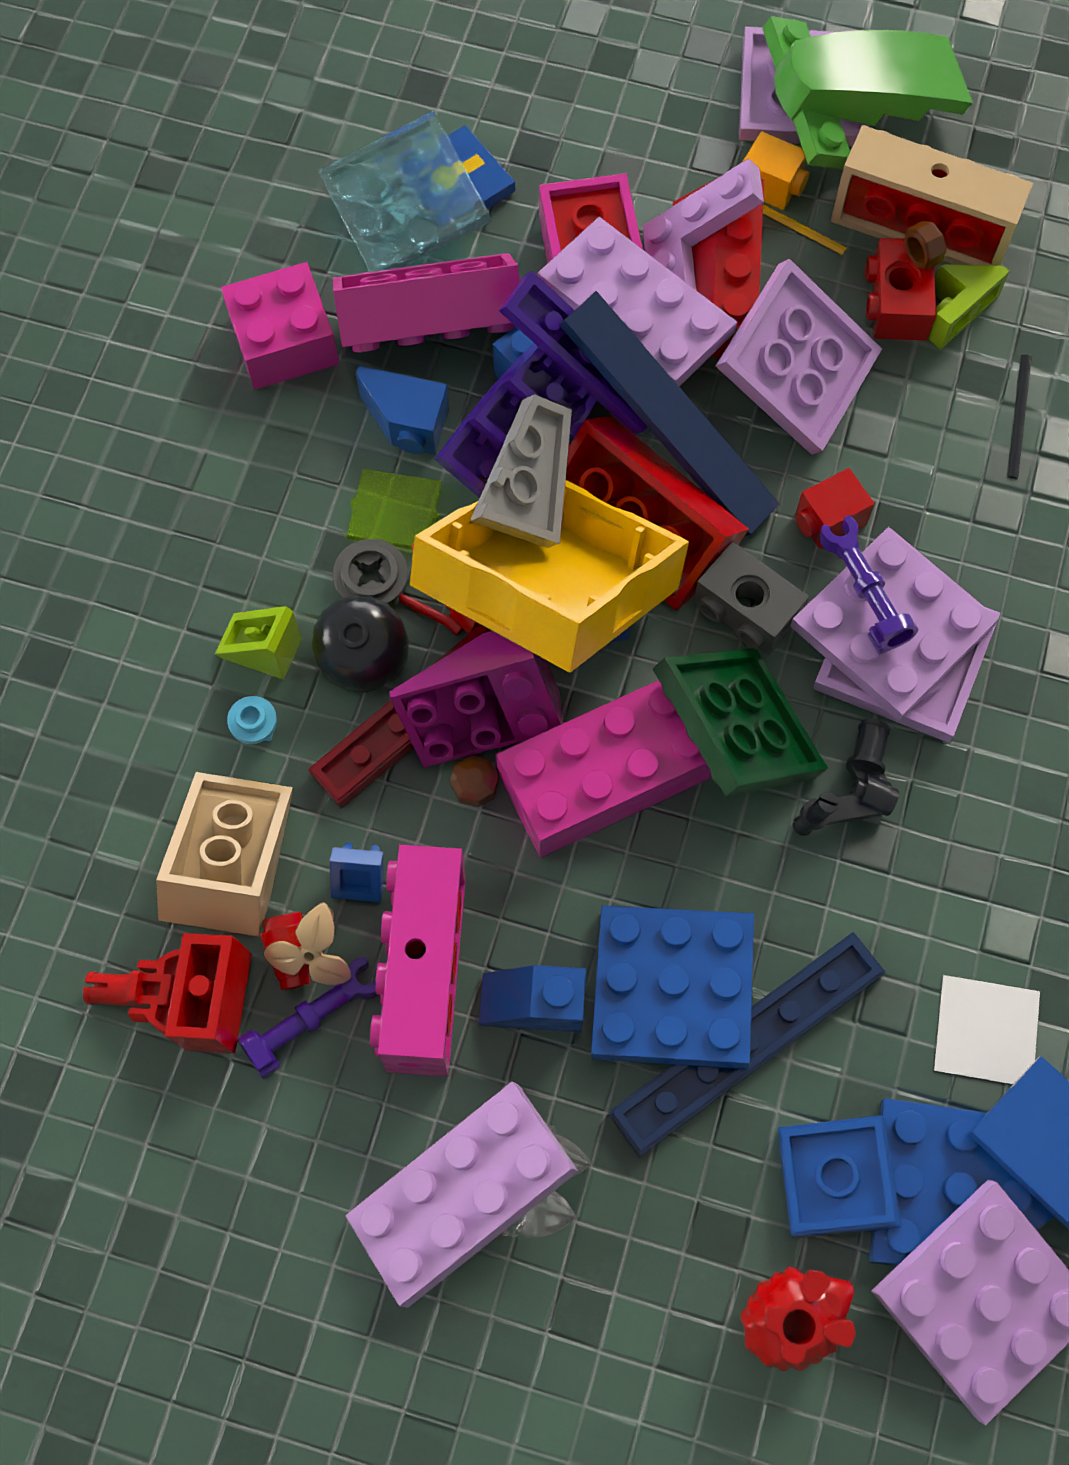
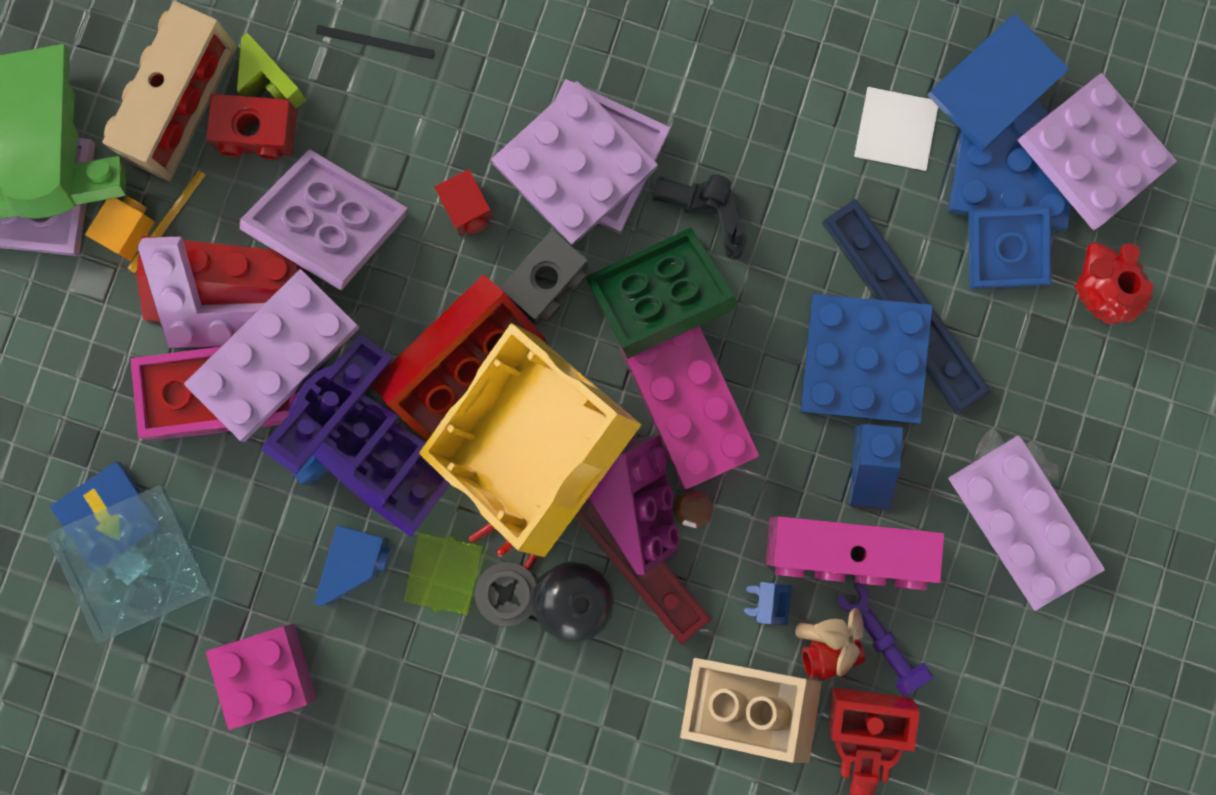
camera: 85 degrees left, 15 degrees up
lime slope [215,606,302,680] -> none
medium azure plate [227,696,277,744] -> none
dark pink brick [333,253,520,352] -> none
light grey wing [470,395,572,548] -> none
dark blue tile [559,291,780,537] -> none
dark purple piece [820,515,919,655] -> none
reddish brown tile [904,221,946,269] -> none

